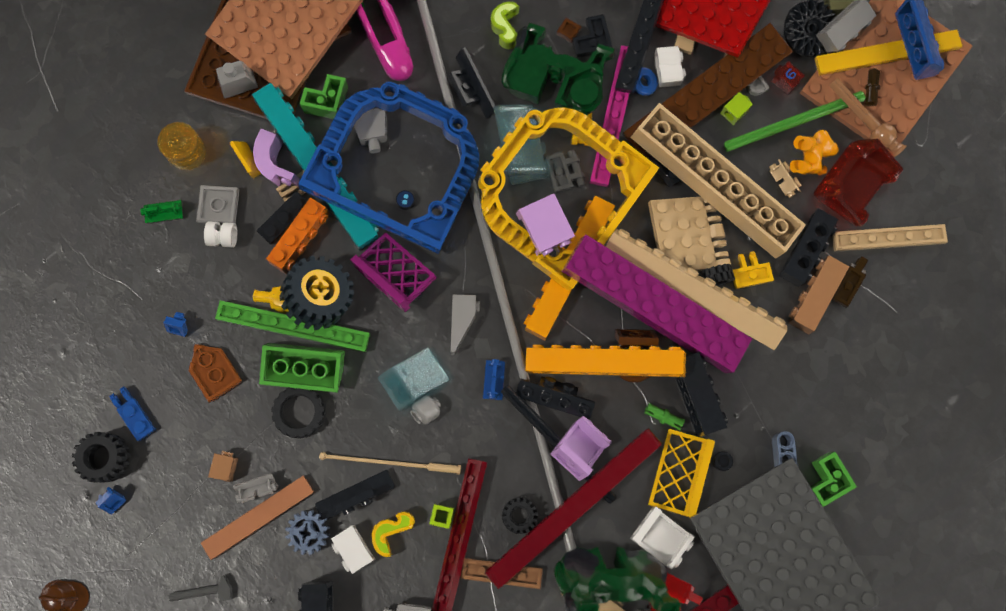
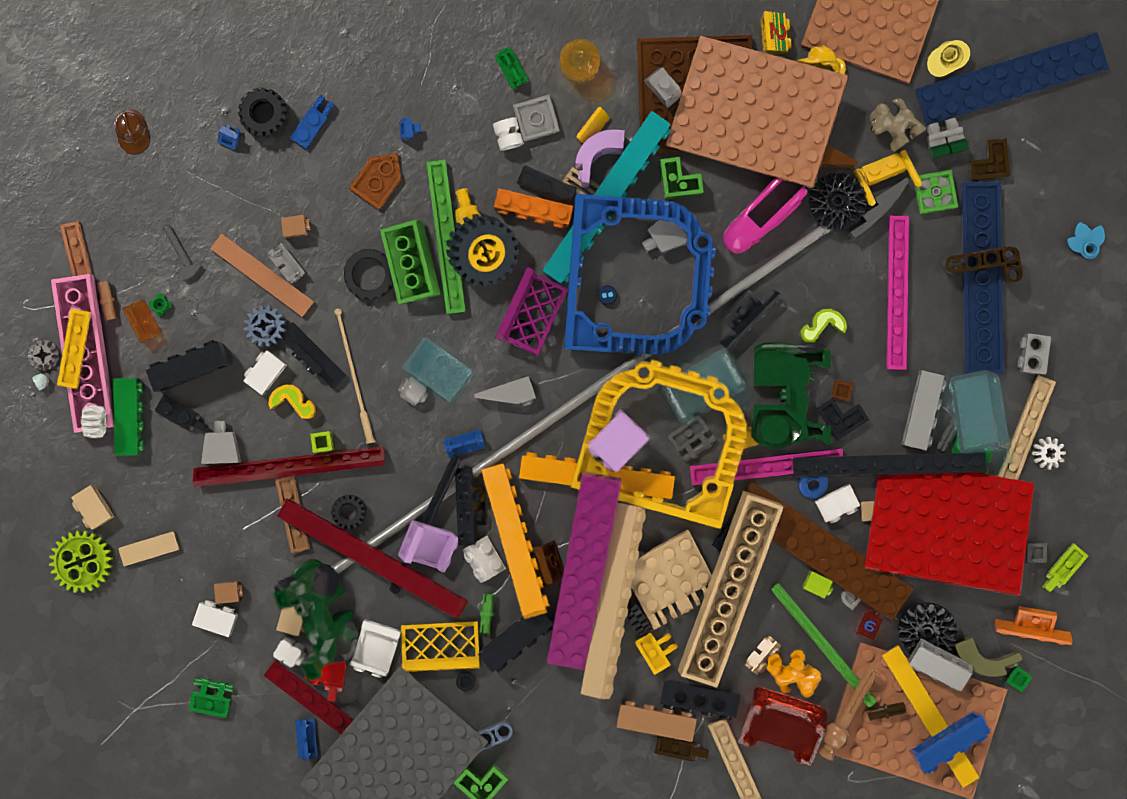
camera: 70 degrees right, 10 degrees up
none -> white bracket [462,536,506,583]

